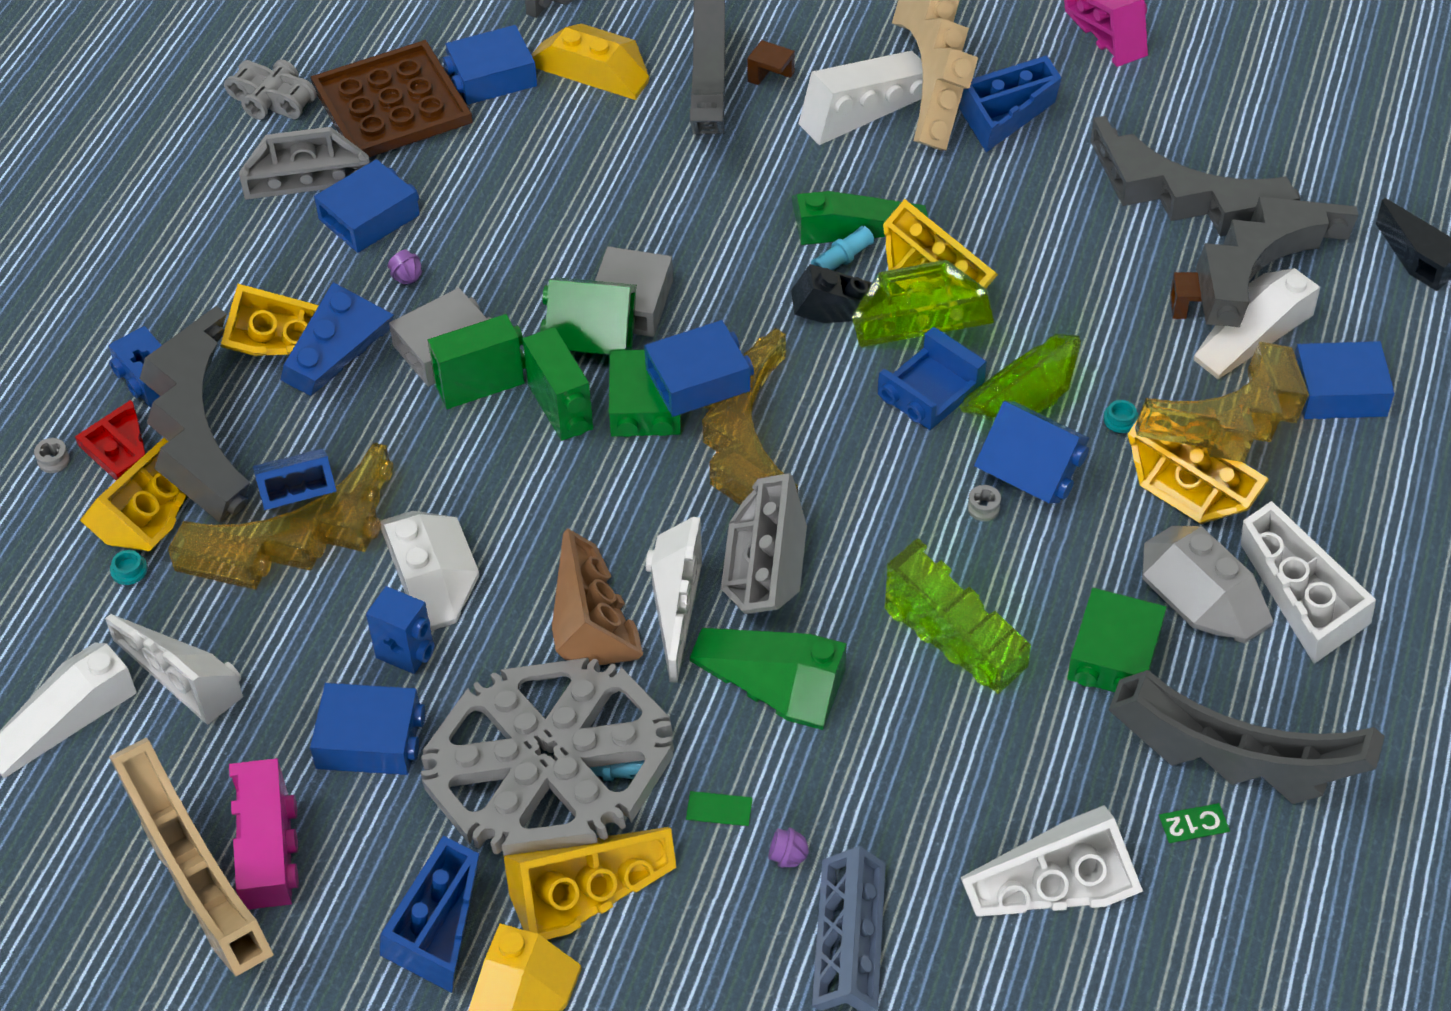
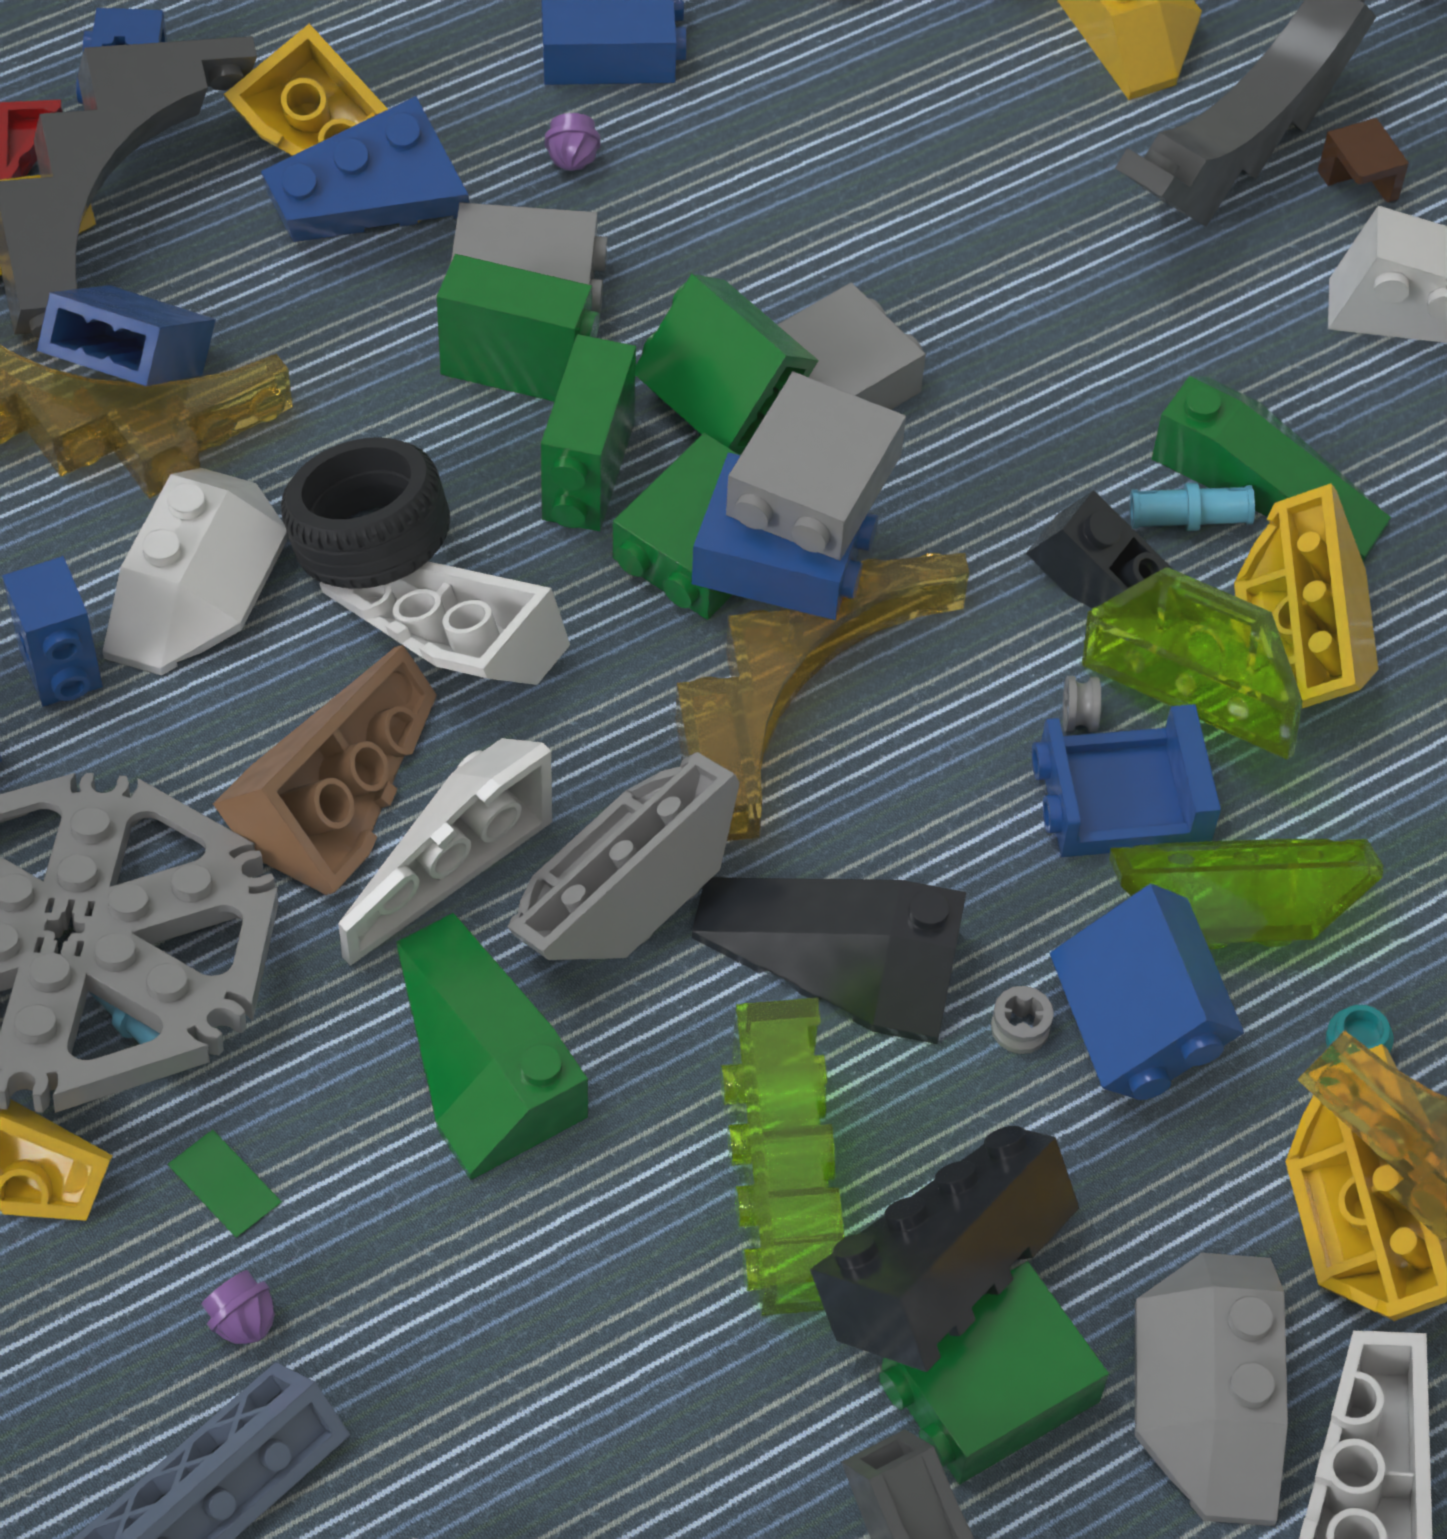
camera: 35 degrees right, 5 degrees up
none -> black tyre [281,437,450,589]
none -> white wedge [319,561,570,685]
none -> black wedge [692,877,966,1044]
none -> light grey brick [726,372,906,561]
none -> black wedge [810,1126,1079,1372]
none -> light grey bush [1062,676,1101,733]

